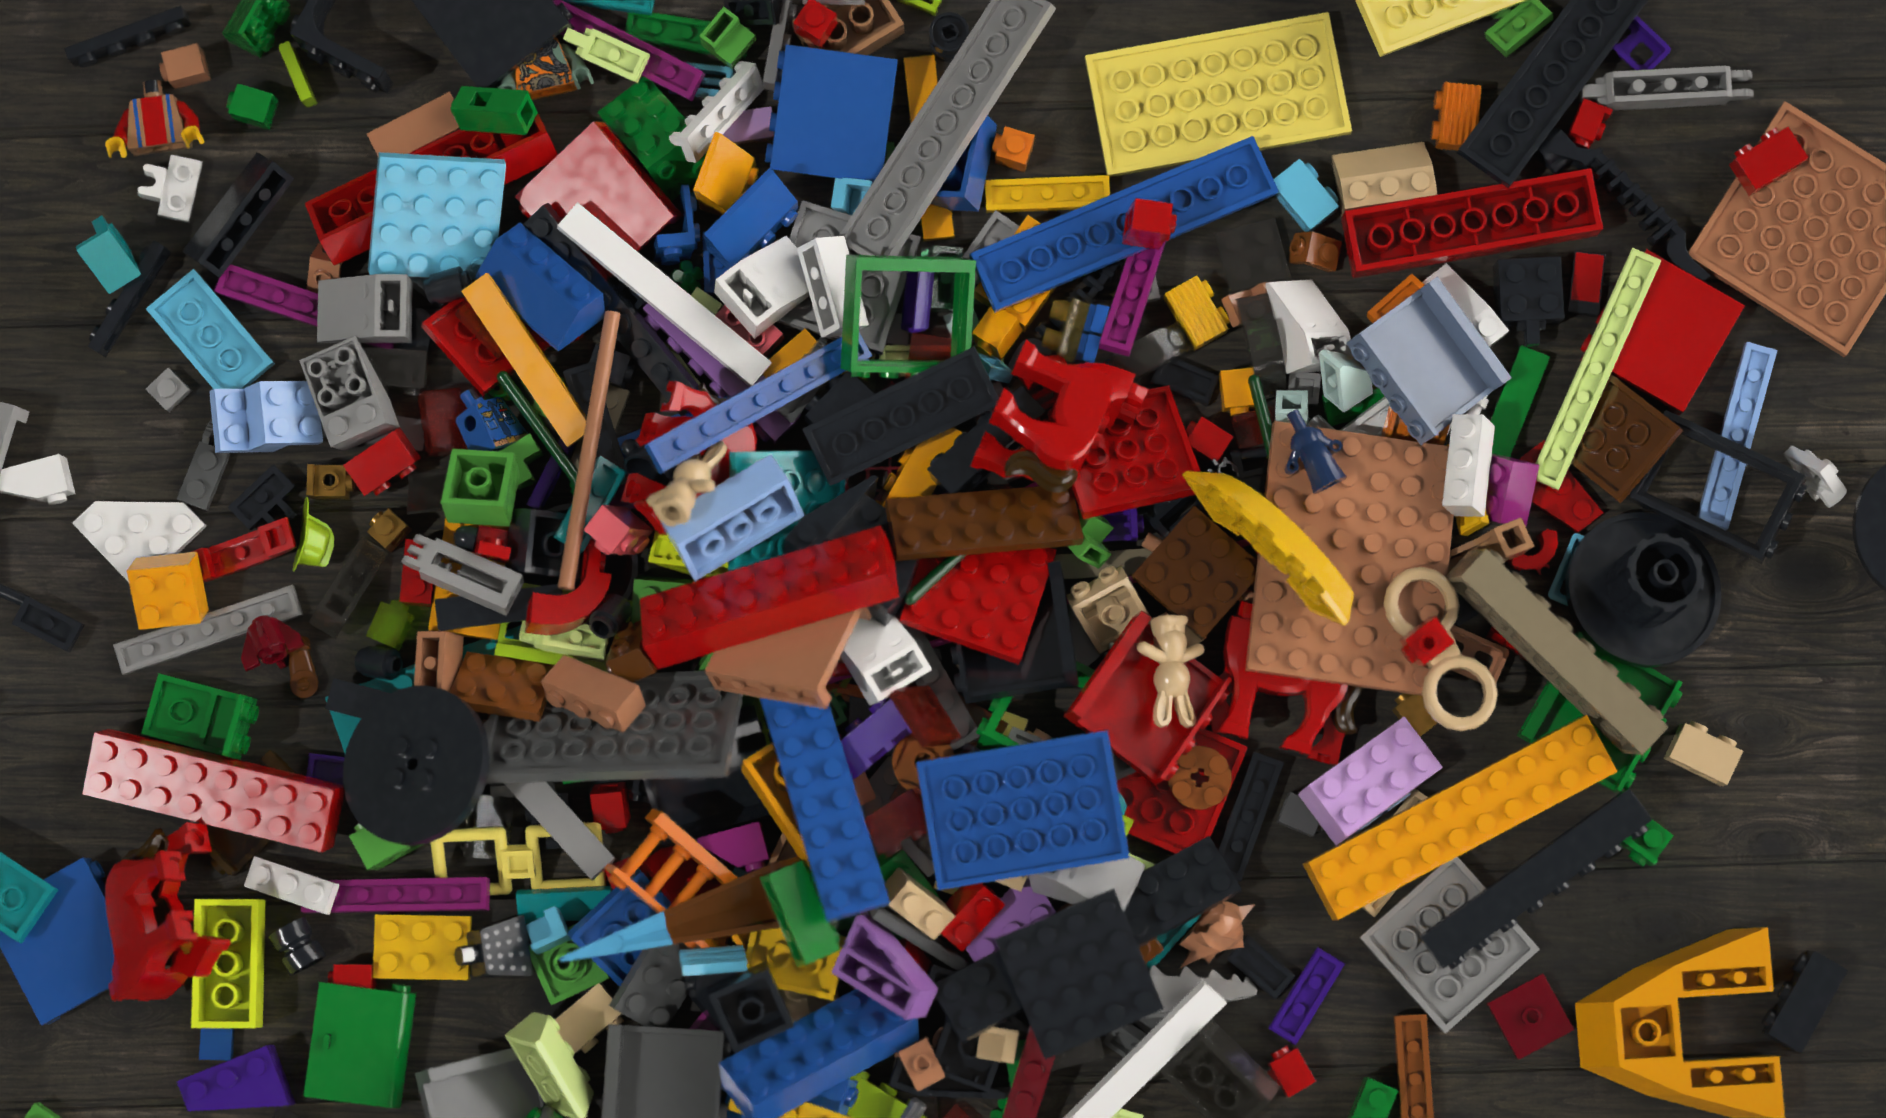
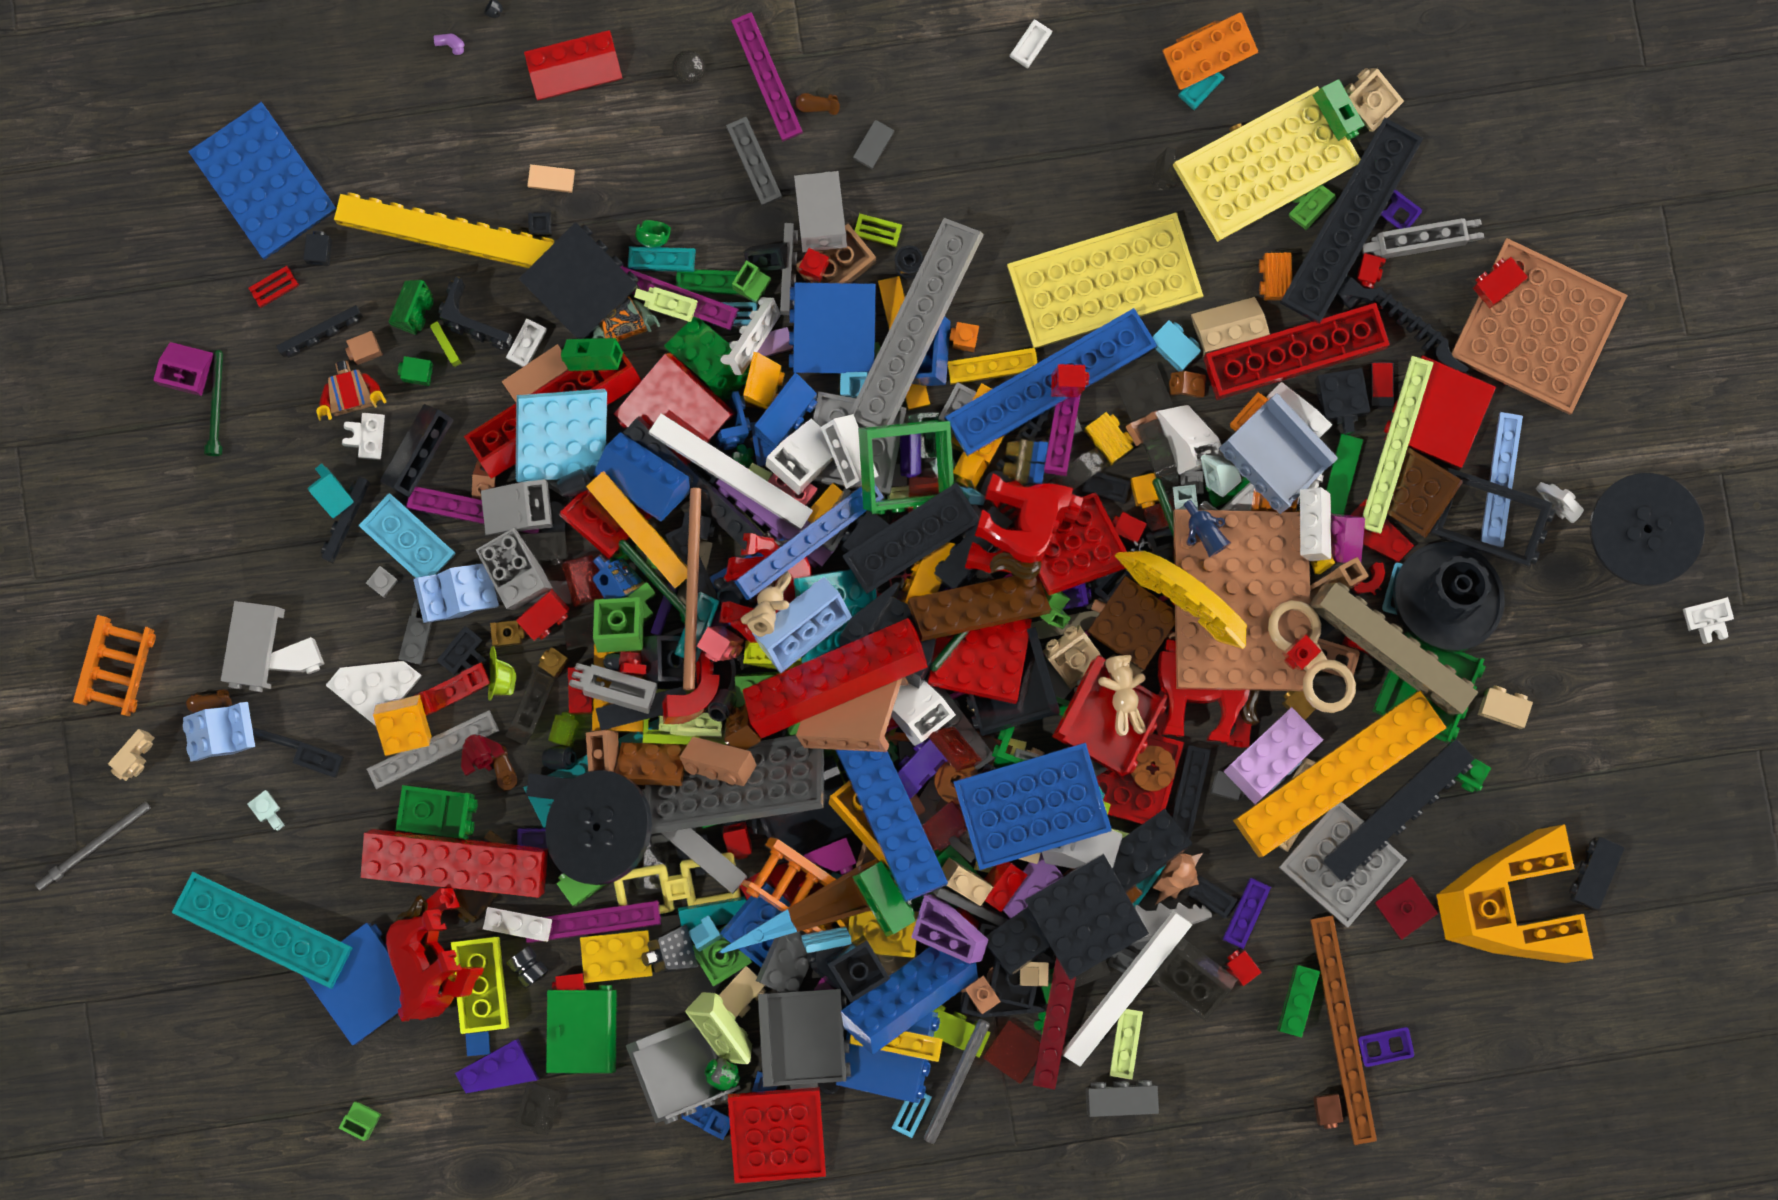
camera: 15 degrees left, 0 degrees up
none -> white plate [506,319,547,367]

